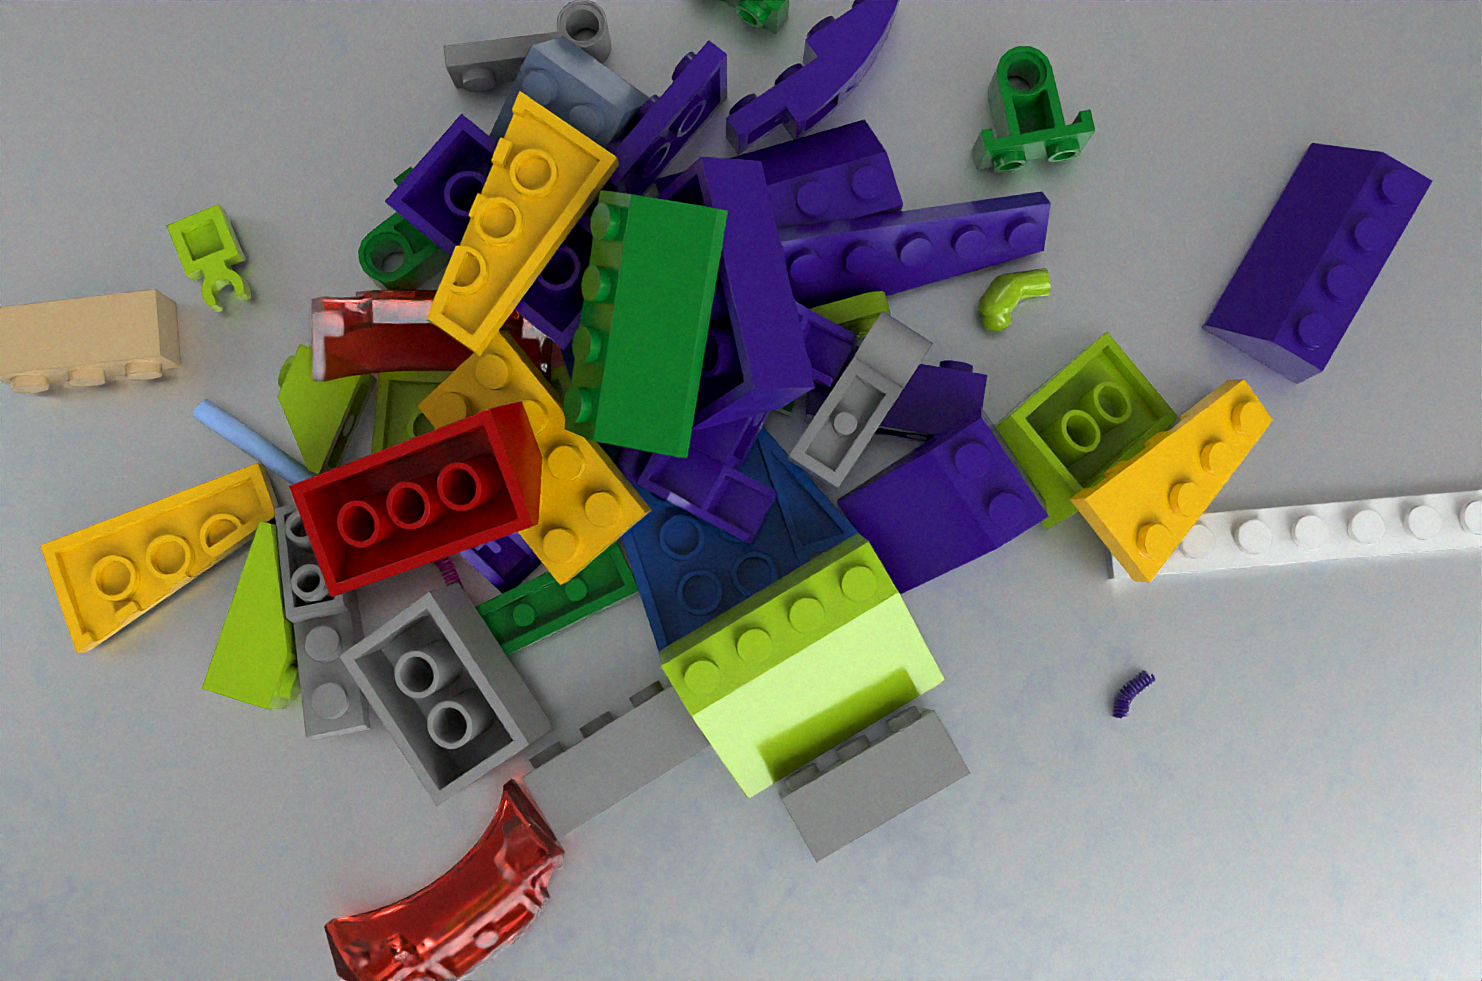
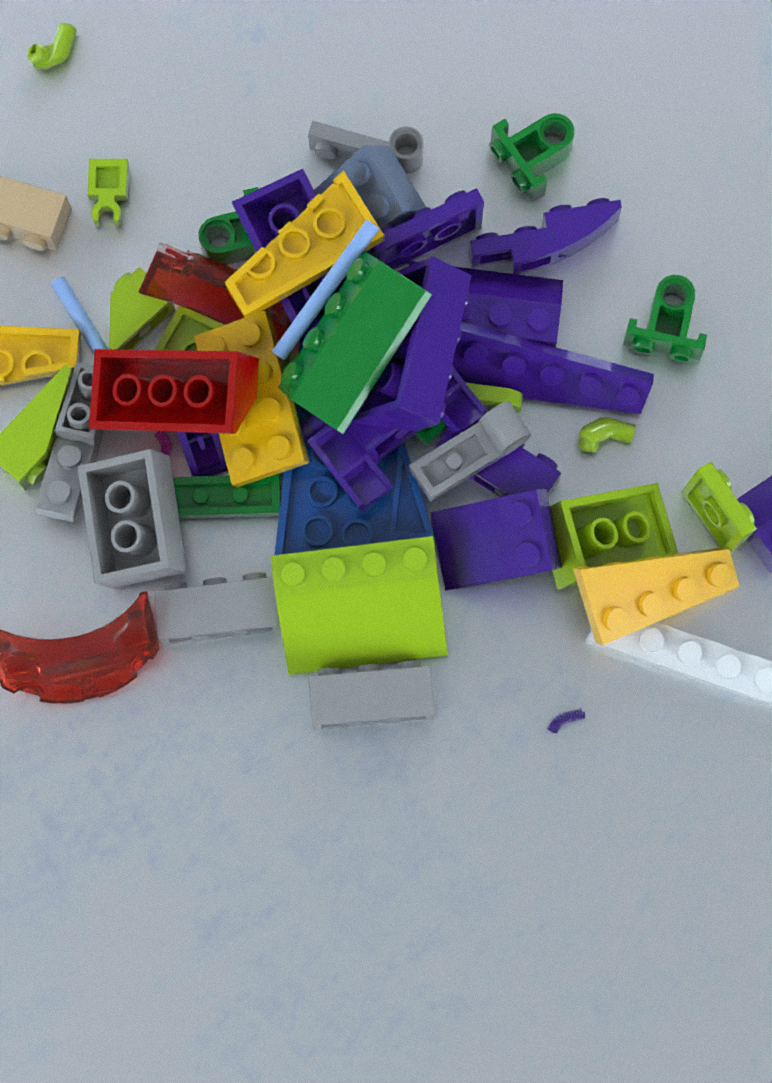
camera: 30 degrees right, 5 degrees down
none -> lime arm [27,23,77,70]
none -> light blue bar [272,219,379,360]
none -> lime plate [681,461,757,553]

